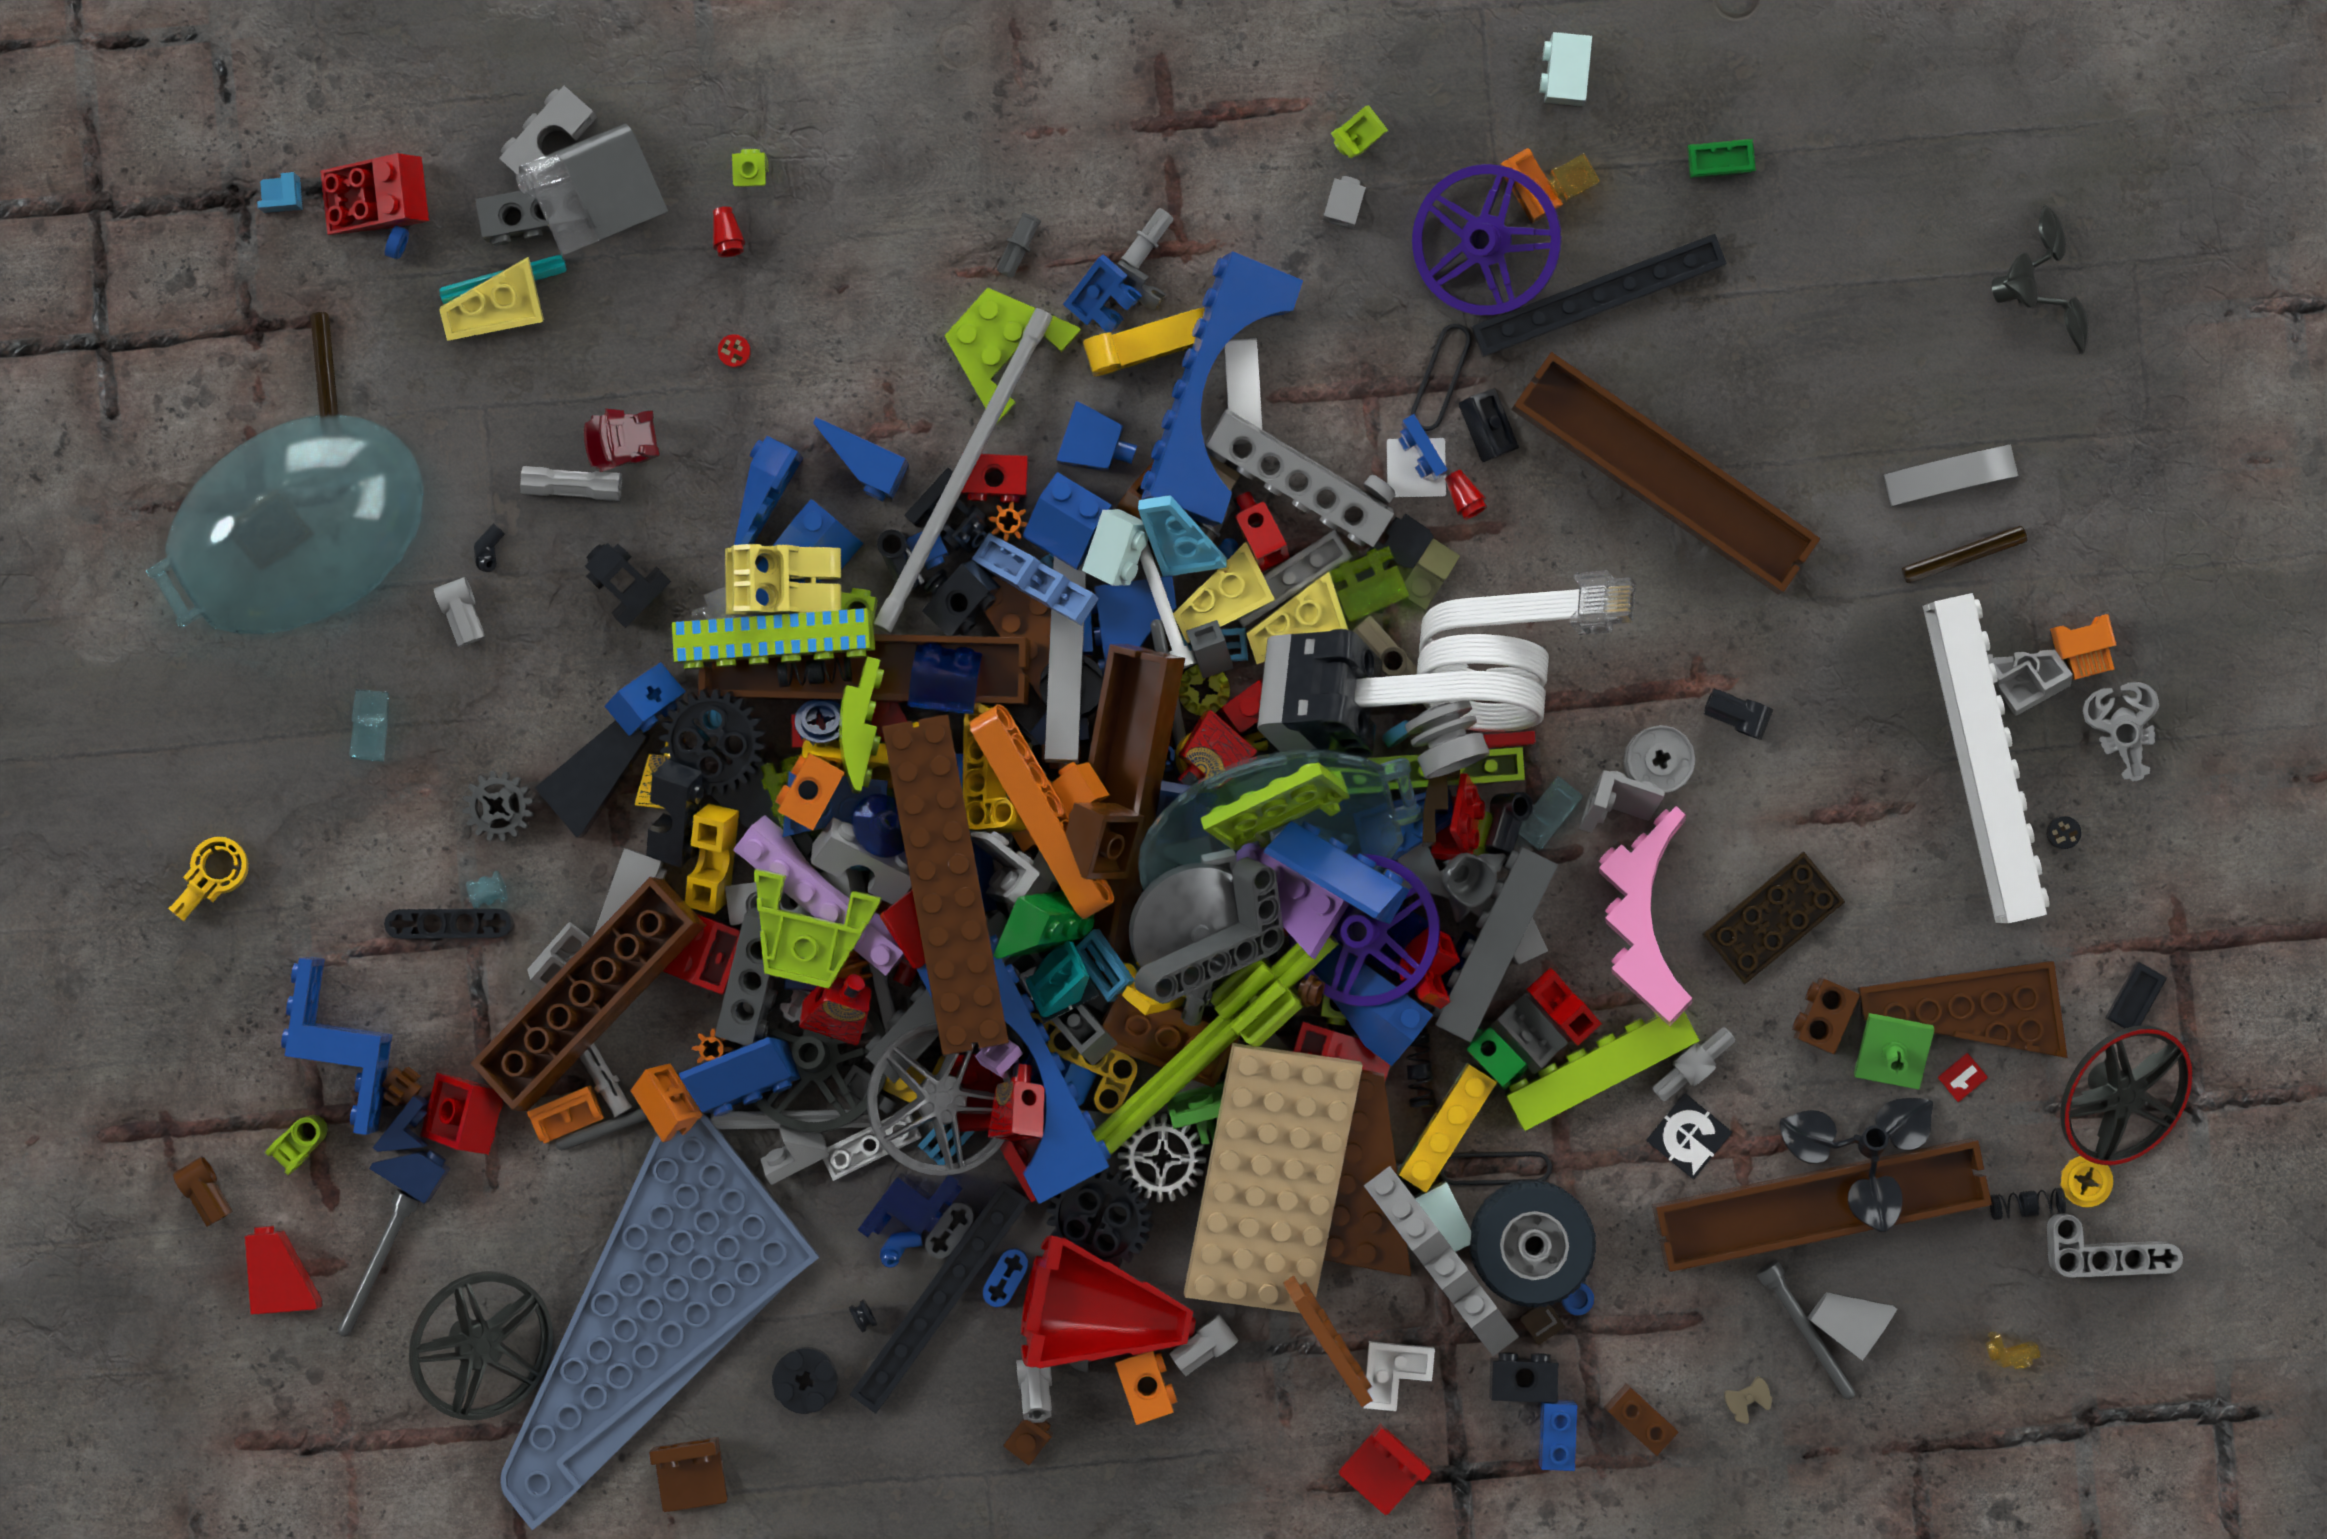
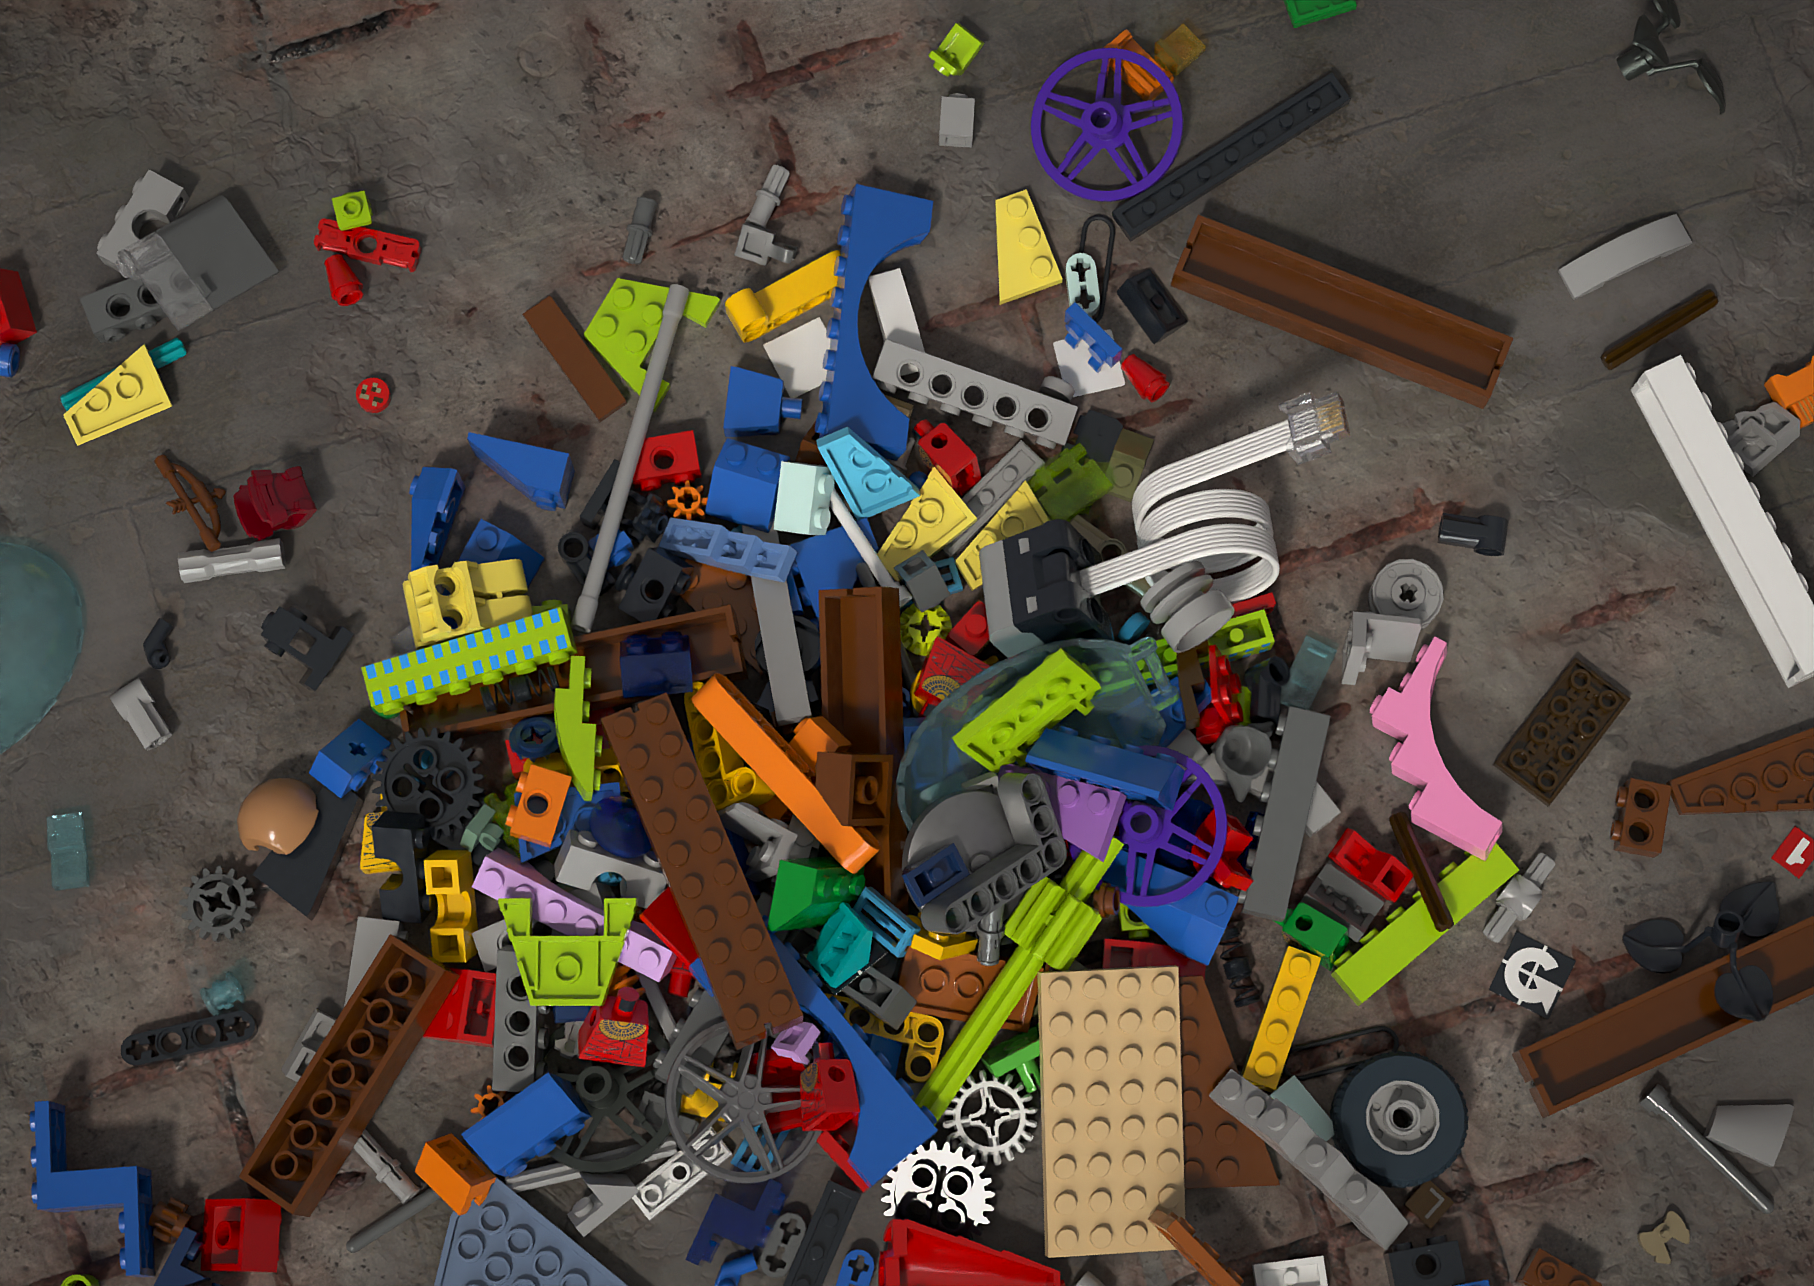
camera: 15 degrees left, 10 degrees down
orange hinge [527,1085,605,1144] -> none
blue plate [1063,254,1142,333] -> none
blue tile [1561,1283,1594,1315] -> none
bright green tile [1854,1013,1934,1090] -> none
none -> reddish brown piece [154,455,226,552]
none -> medium nougat cylinder [237,778,319,855]
none -> red piece [314,218,422,272]
none -> sand green tile [460,804,504,852]
none -> reddish brown tile [522,296,627,422]
none -> white sticker [763,317,831,398]
none -> dark blue slope [902,843,970,907]
none -> light yellow wing [995,189,1062,305]
none -> light aqua beam [1065,253,1100,317]
none -> dark brown axle [1389,811,1454,932]

